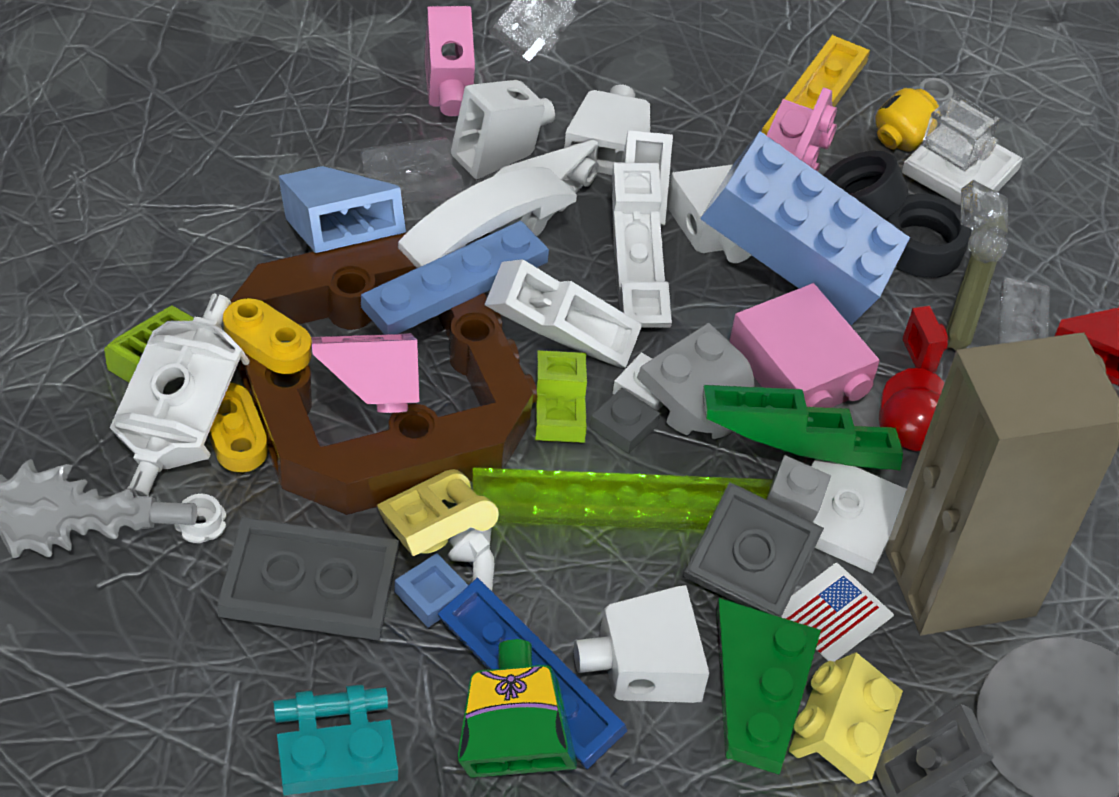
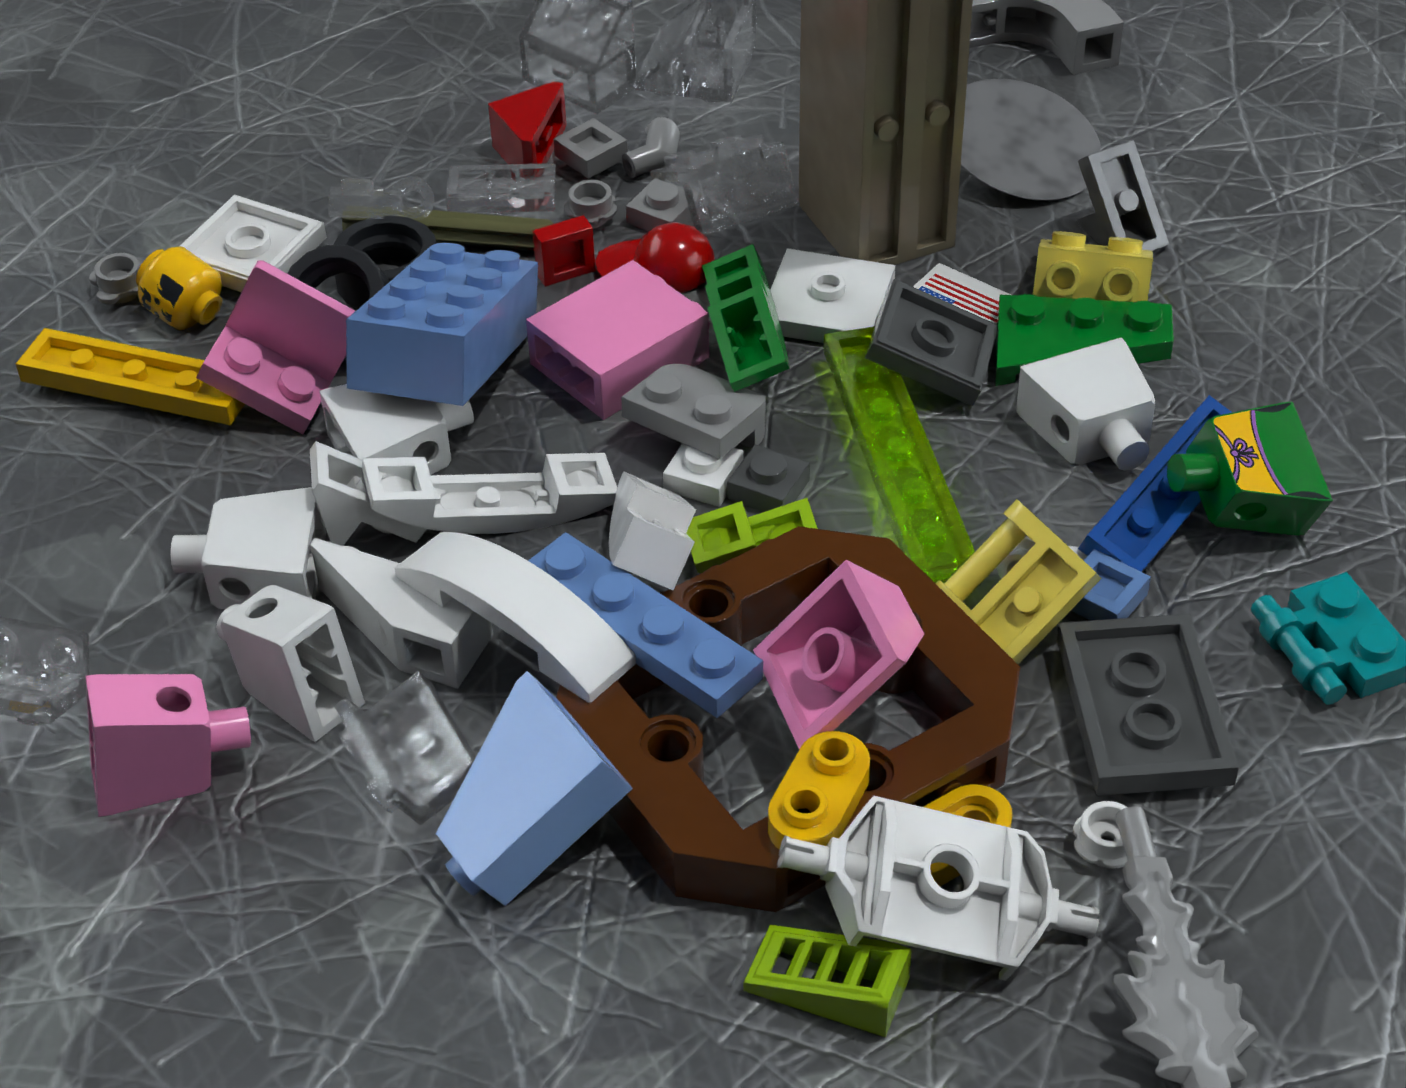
camera: 95 degrees left, 5 degrees down
light grey plate [766,455,831,522] -> none
clear brick [922,93,999,172] -> none

